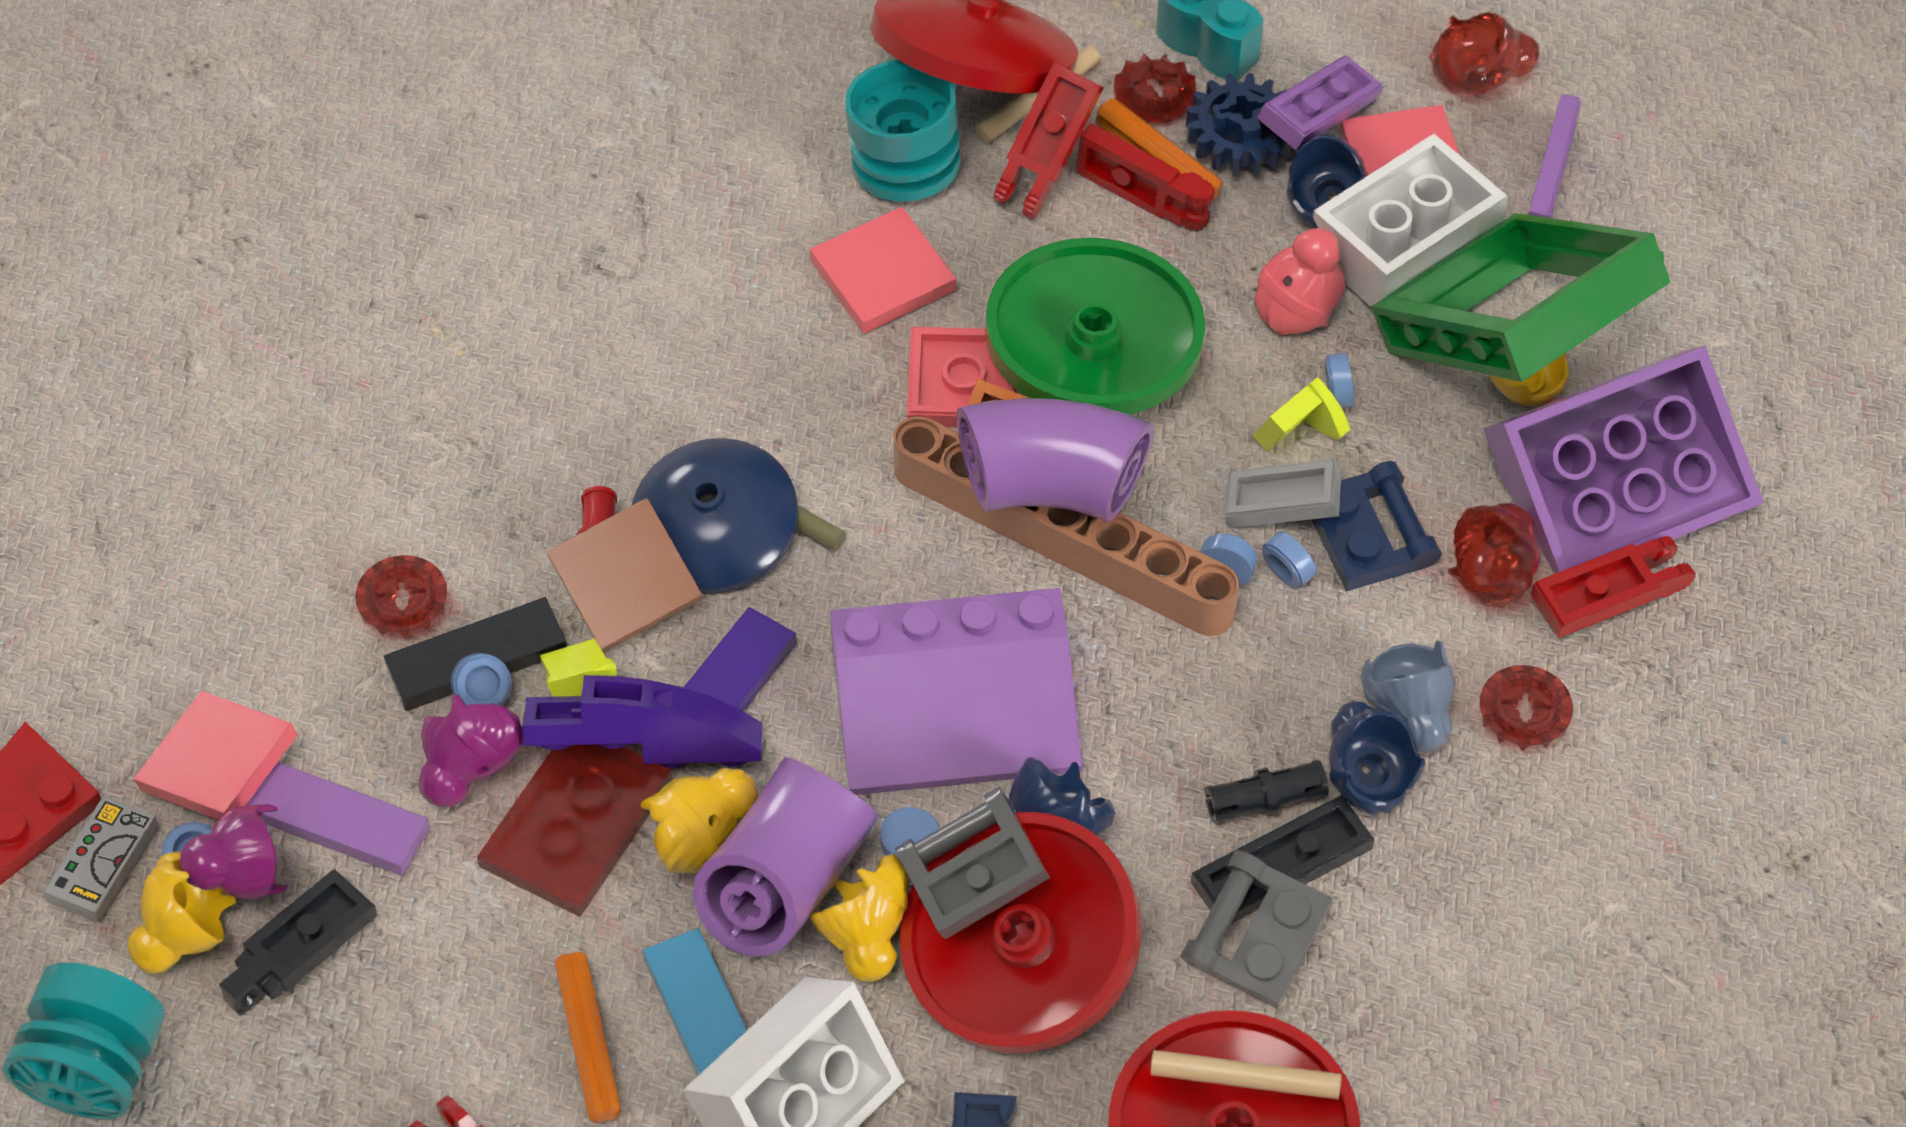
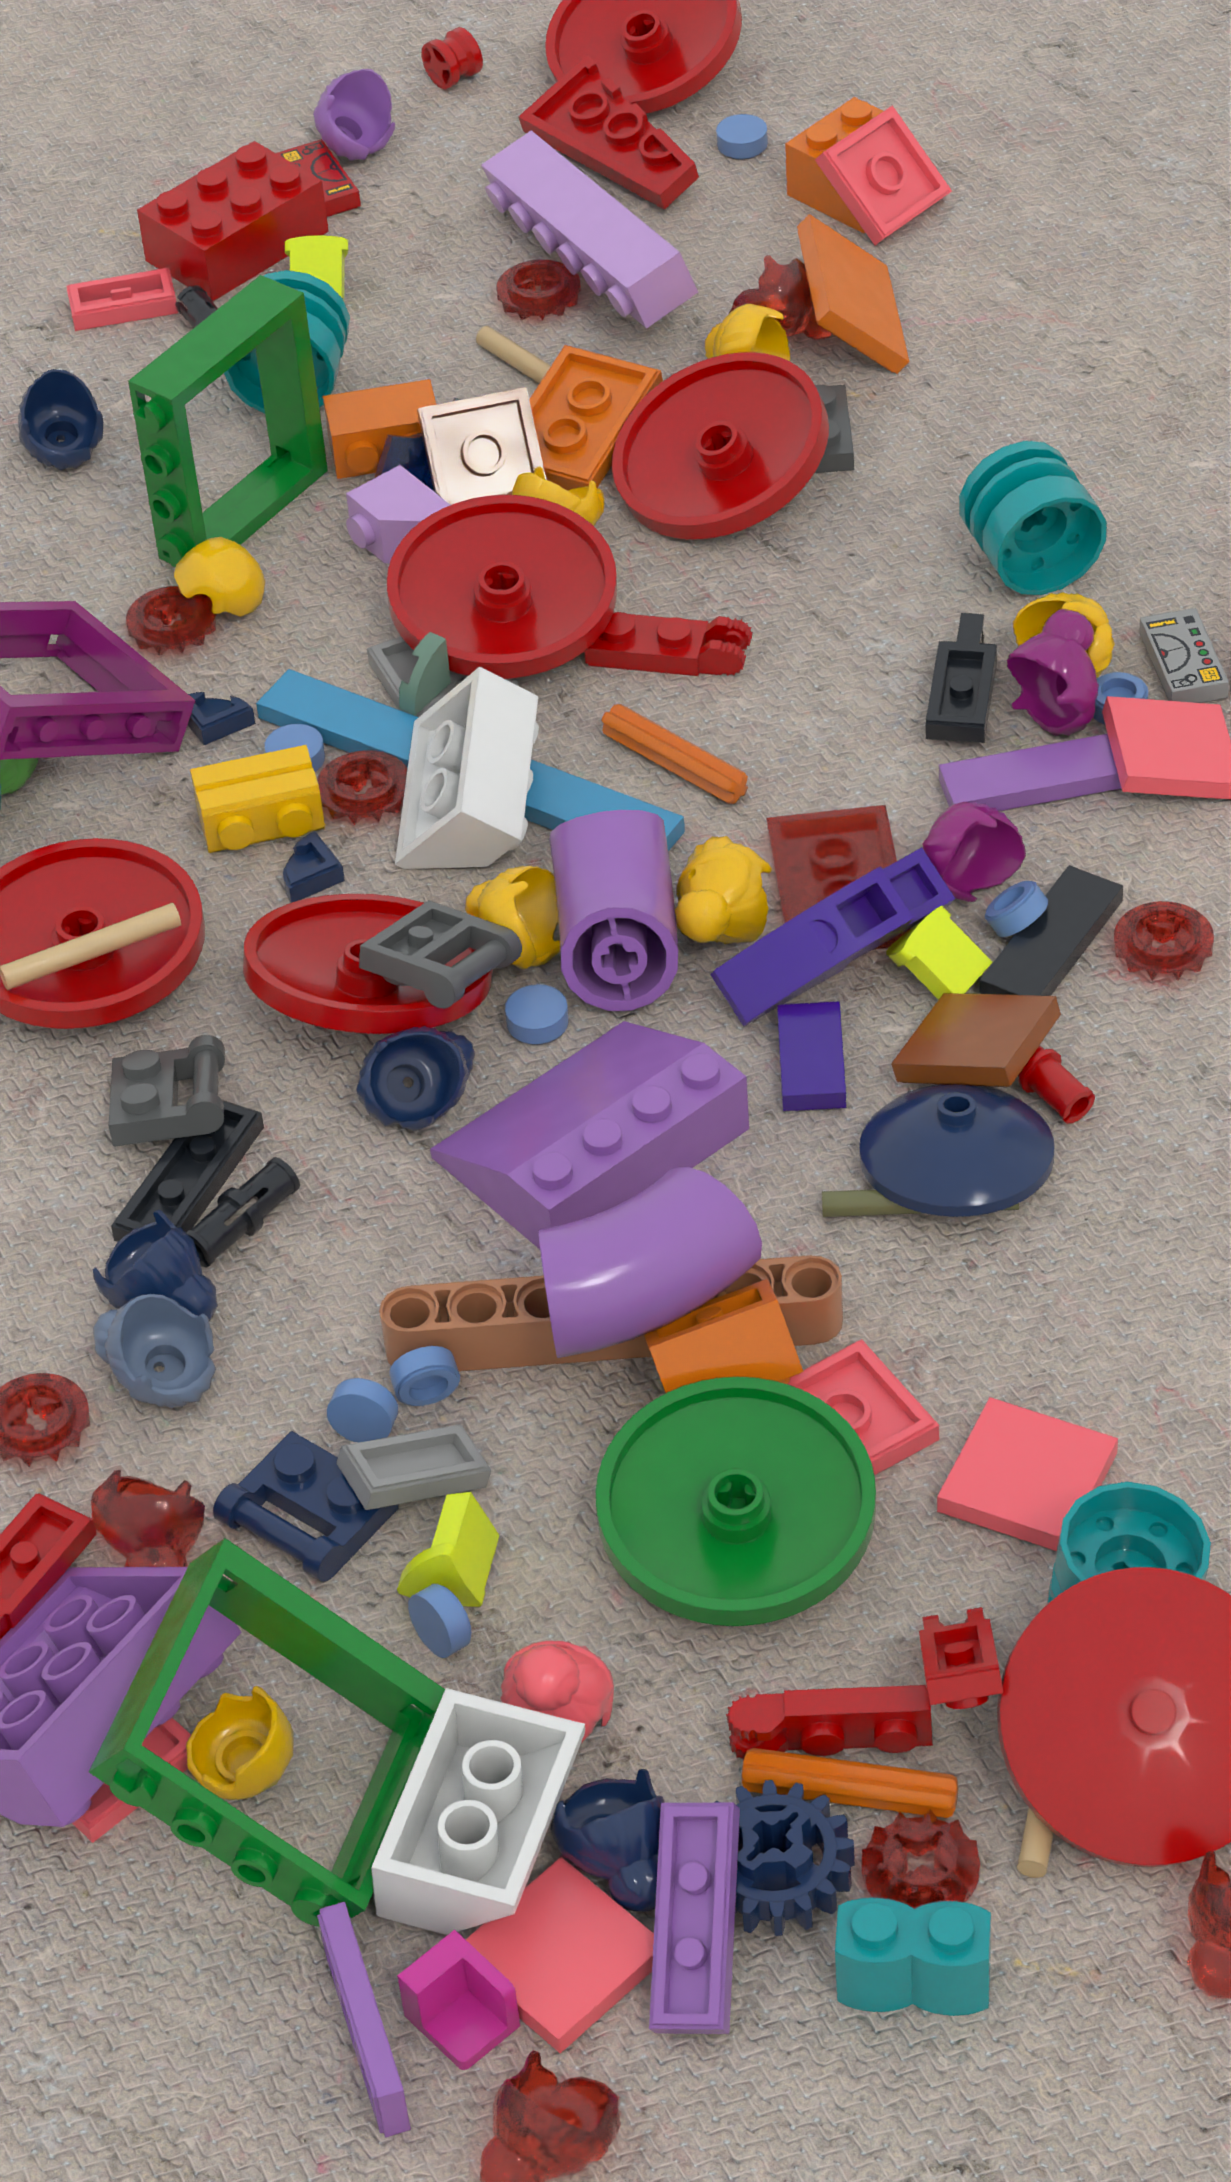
camera: 150 degrees right, 10 degrees down
none -> dark pink panel [397,1930,520,2070]

